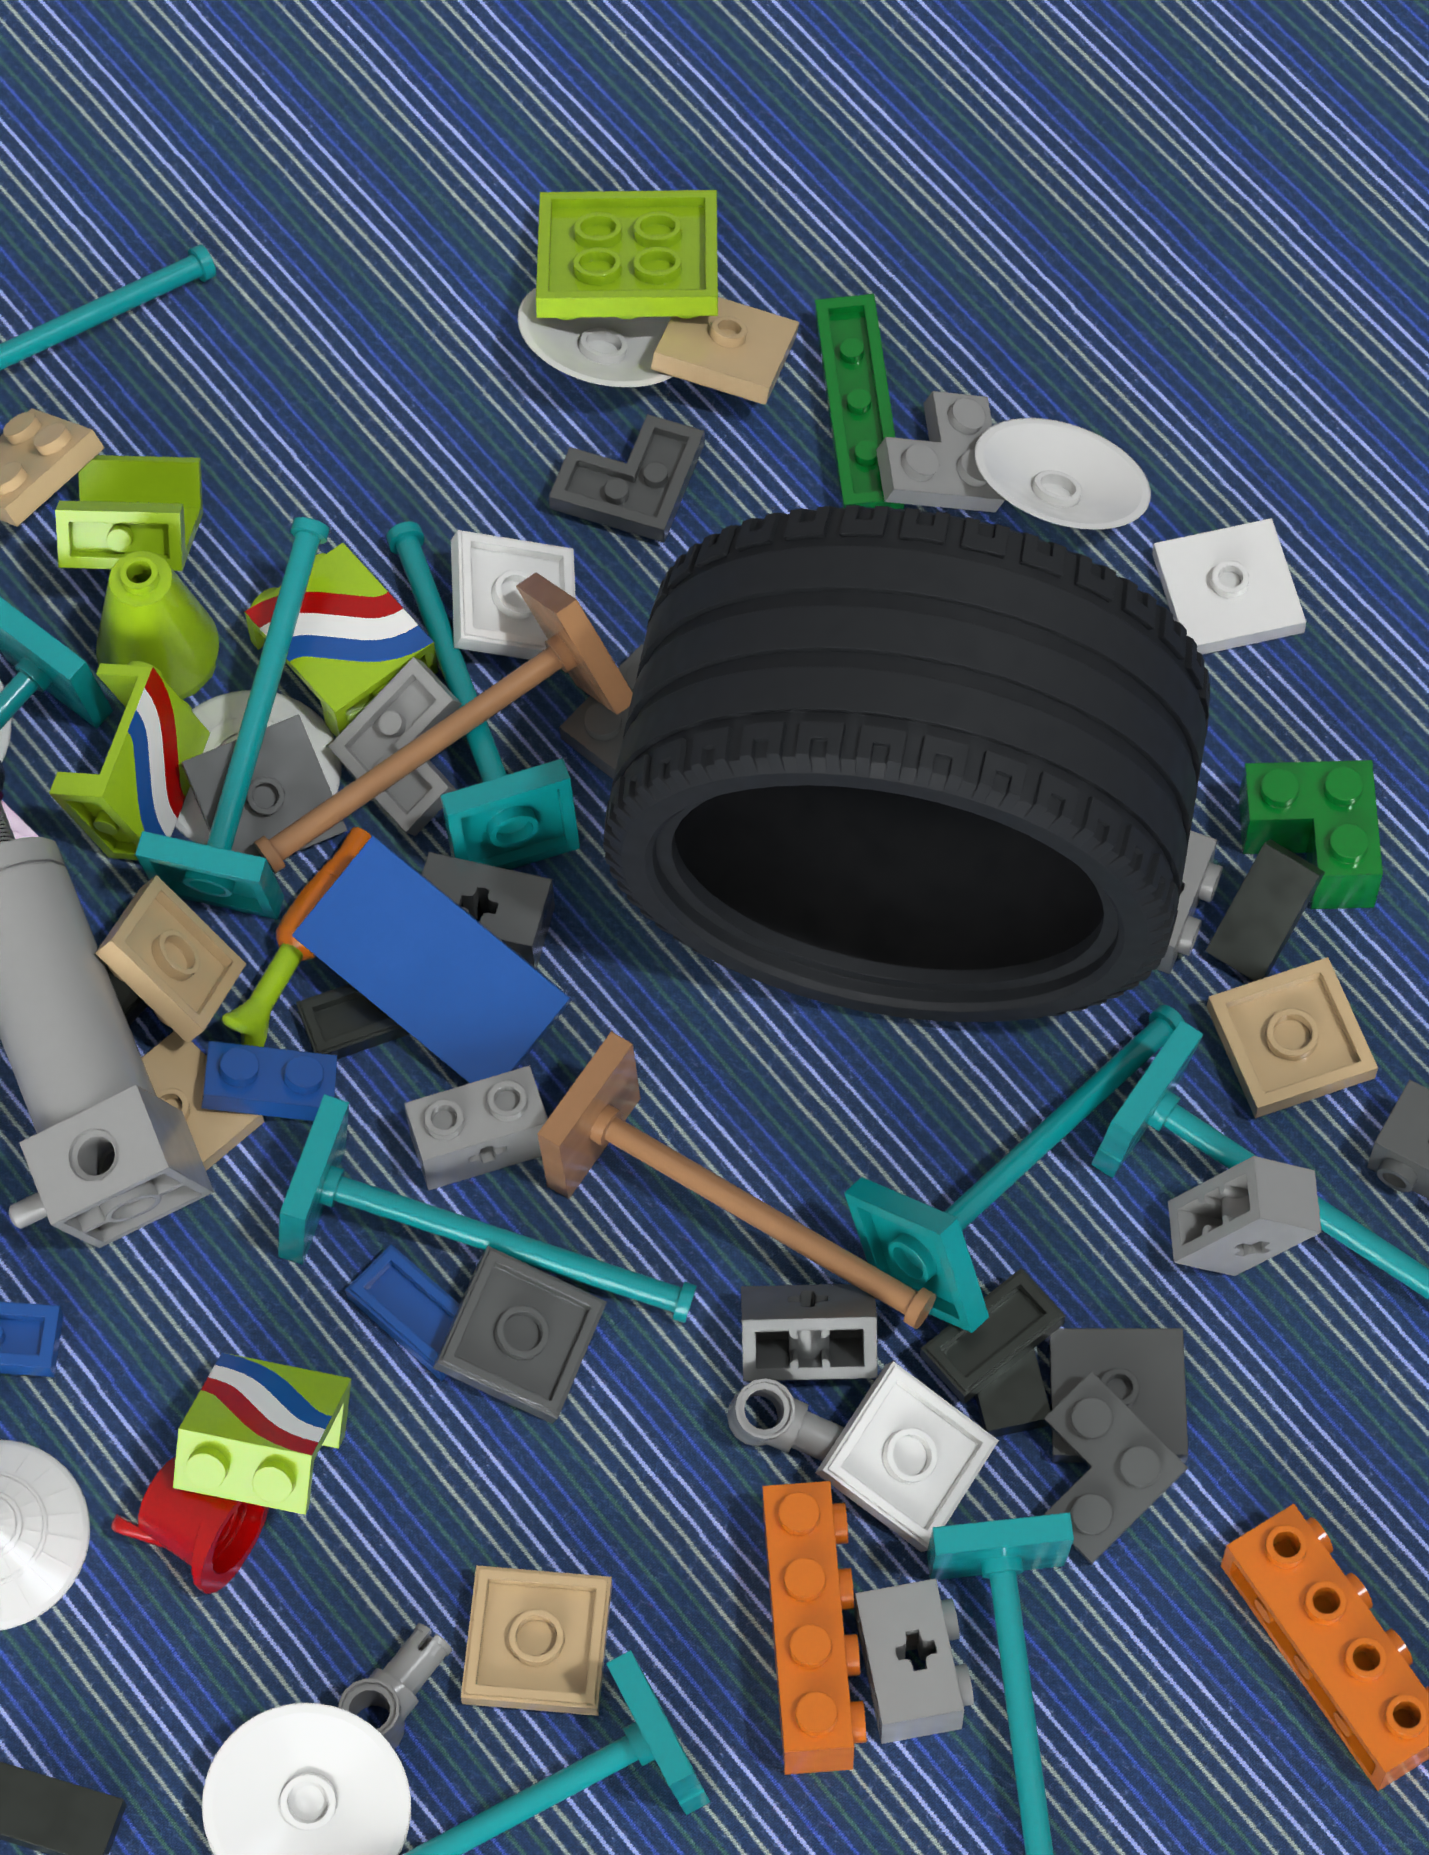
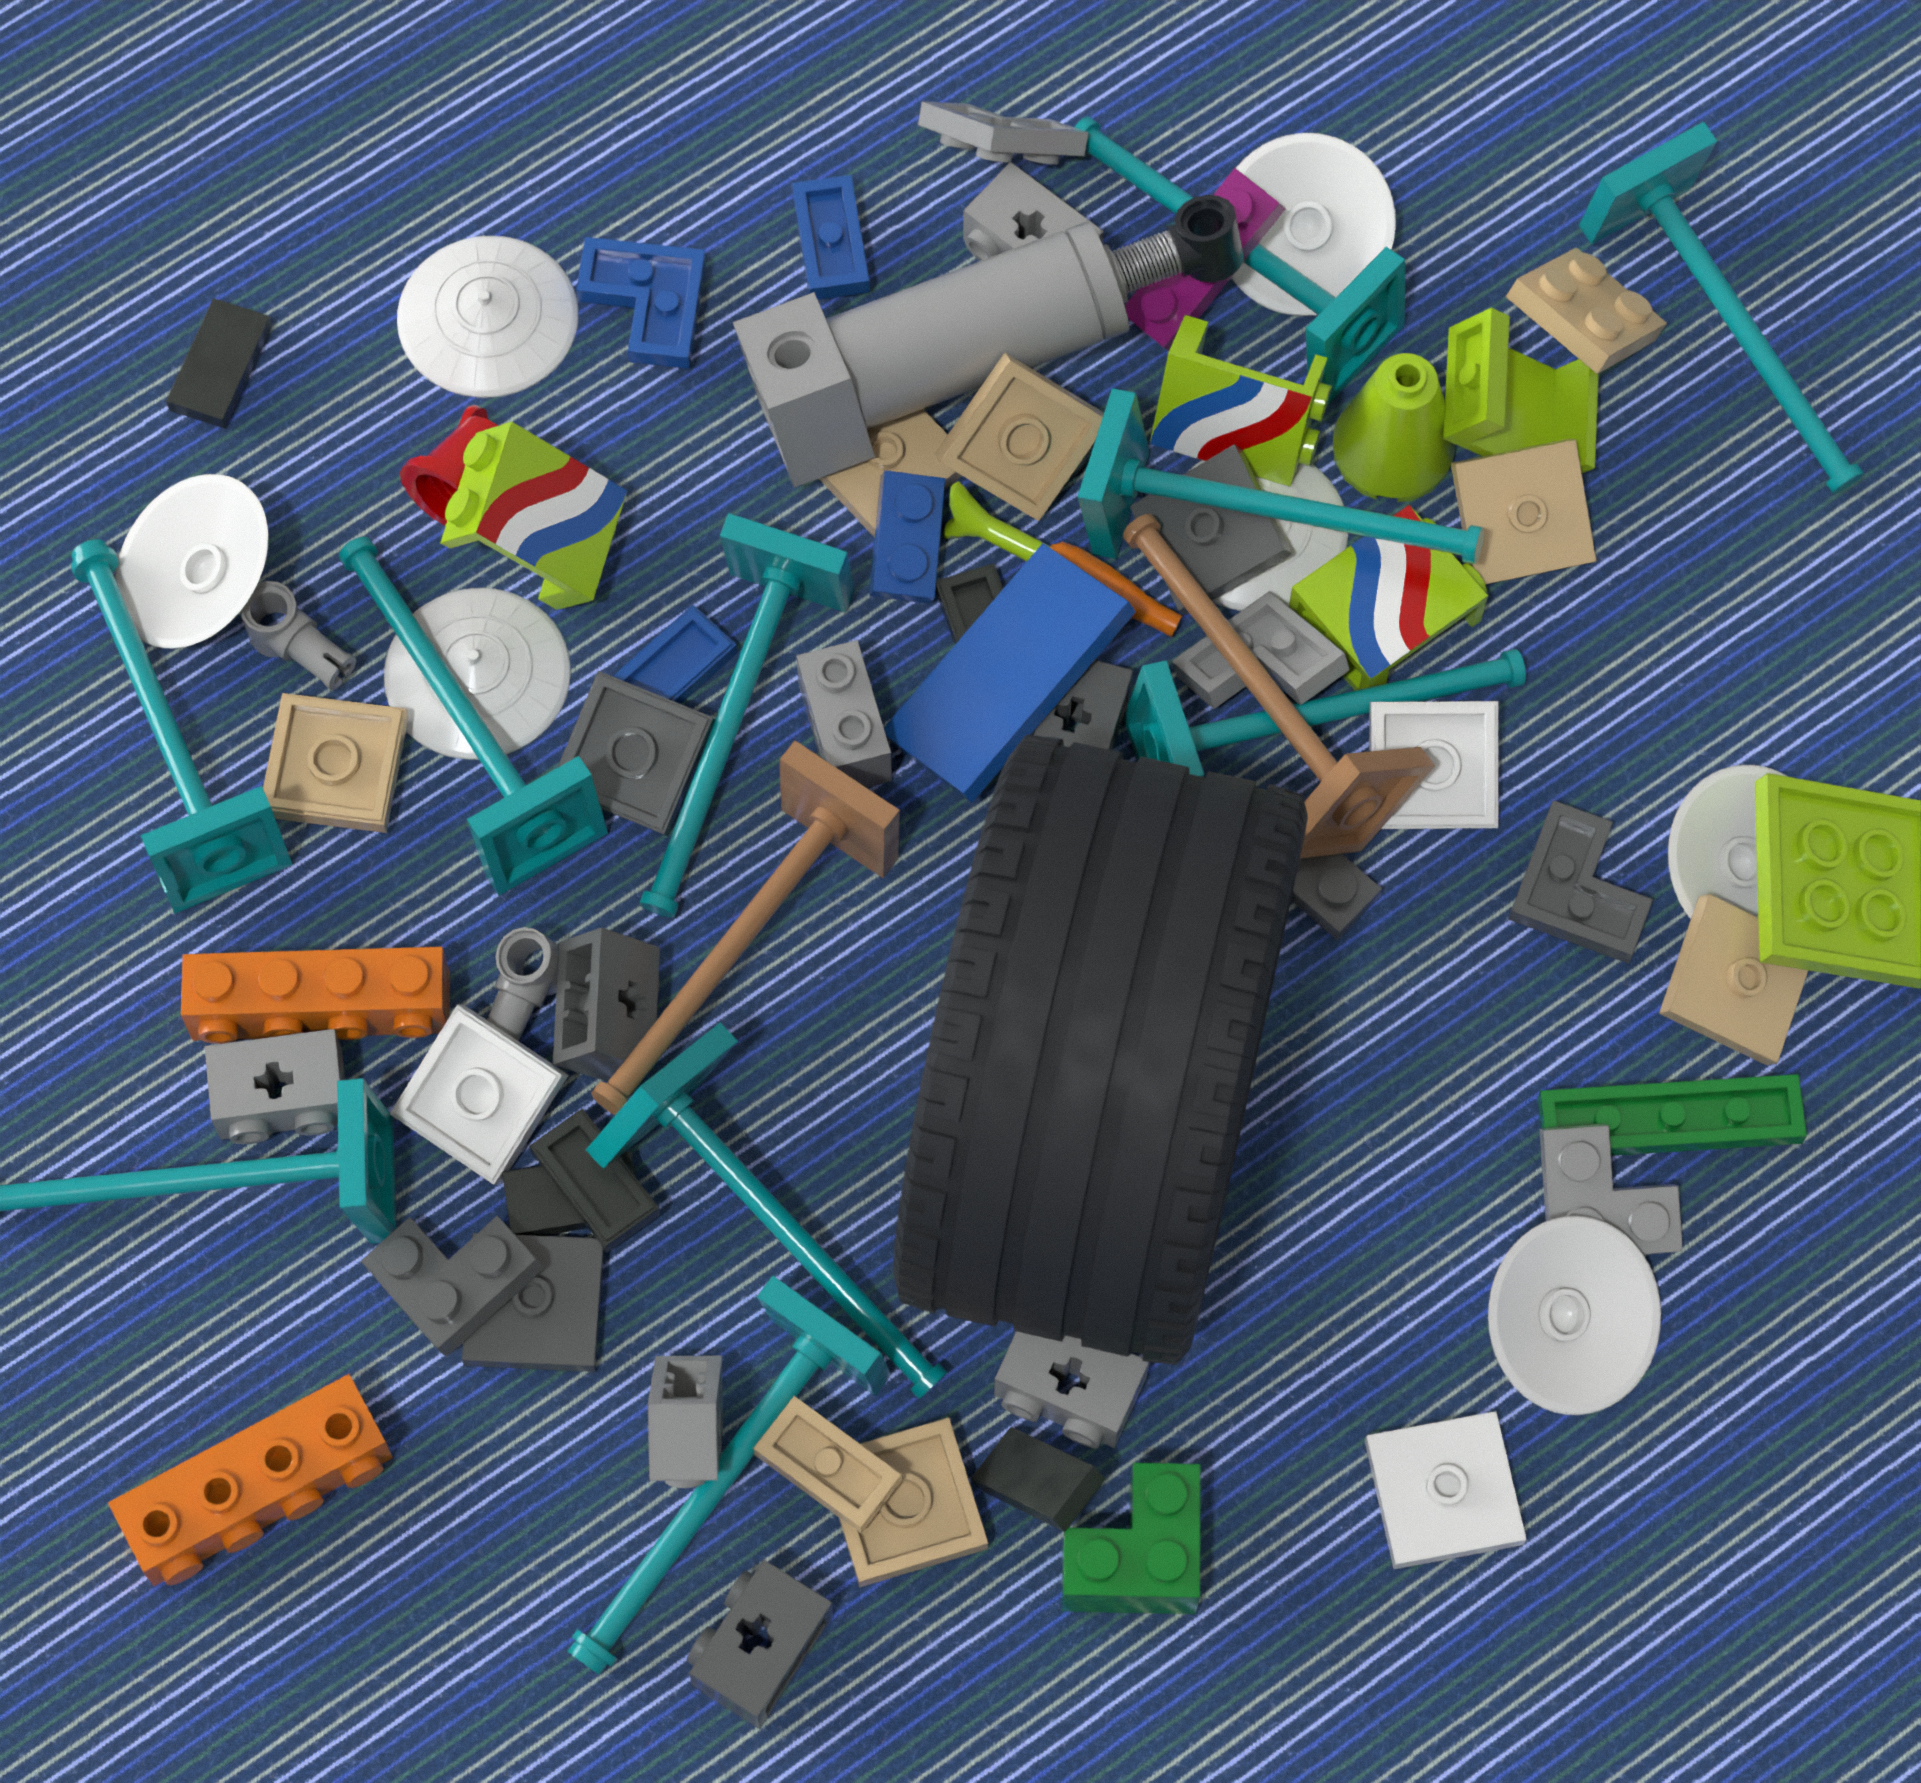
camera: 90 degrees right, 5 degrees up
none -> teal tile [339,536,608,896]
none -> white hat [384,588,571,760]
none -> tan plate [753,1396,902,1533]
none -> tan plate [1451,438,1596,584]

